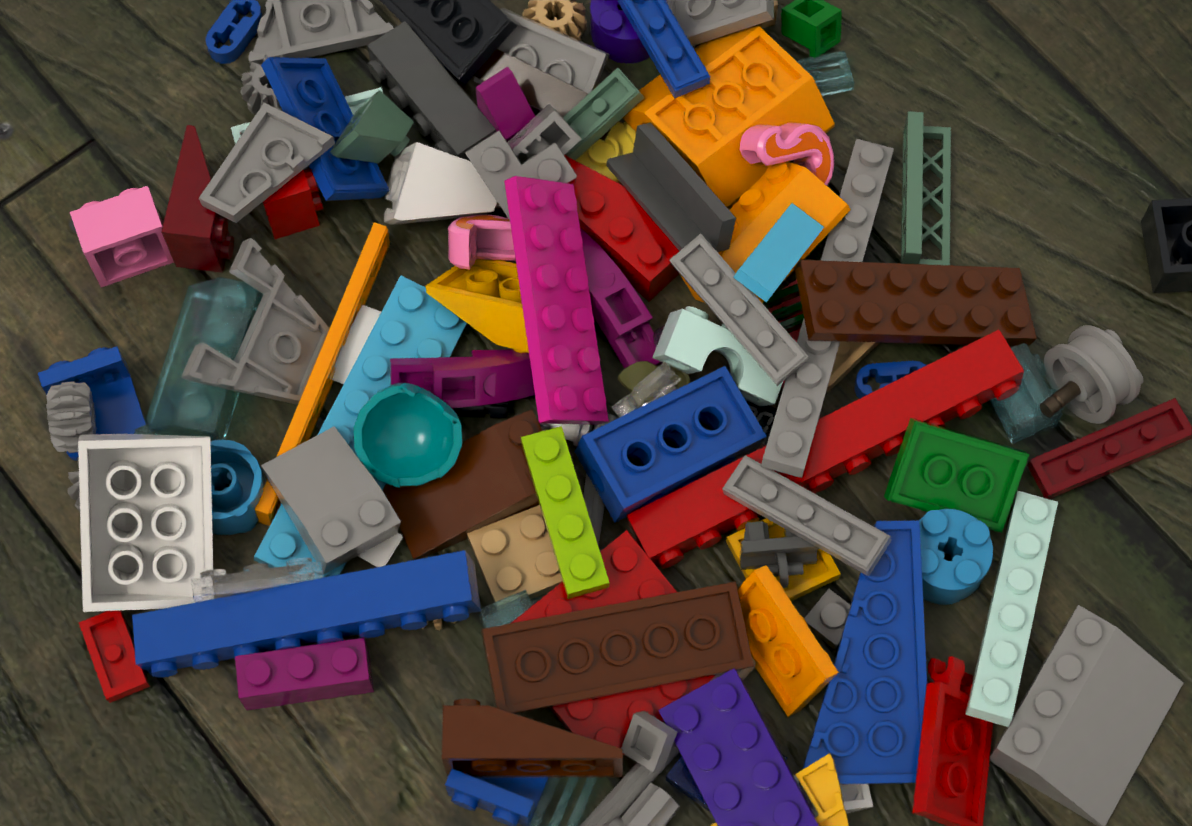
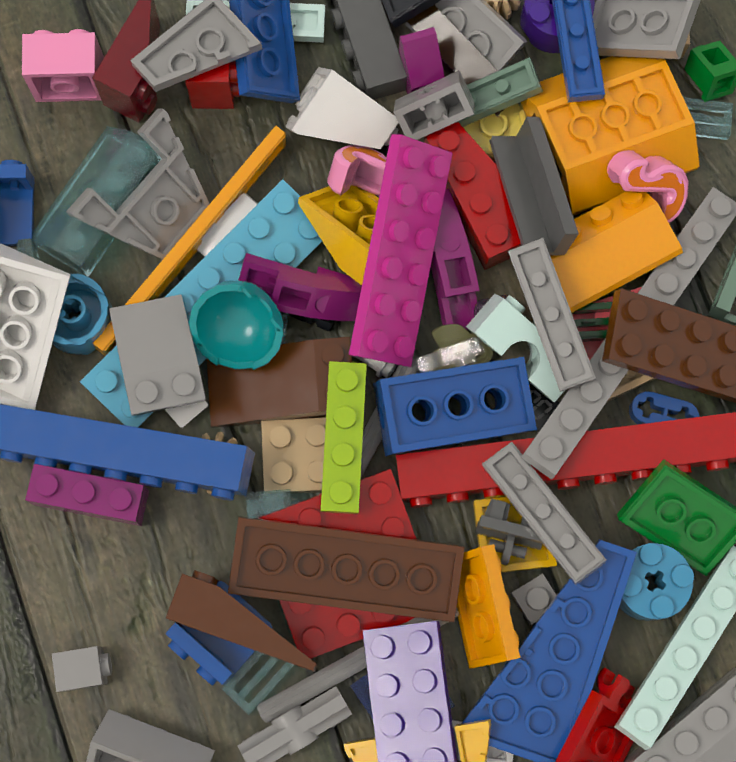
camera: 15 degrees right, 10 degrees up
clear plate [191,558,323,603] -> none
sand green slope [330,90,414,163] -> none
light grey plate [465,130,577,220] -> none
light grey plate [621,711,677,773] -> none
medium azure tile [733,203,824,302] -> none

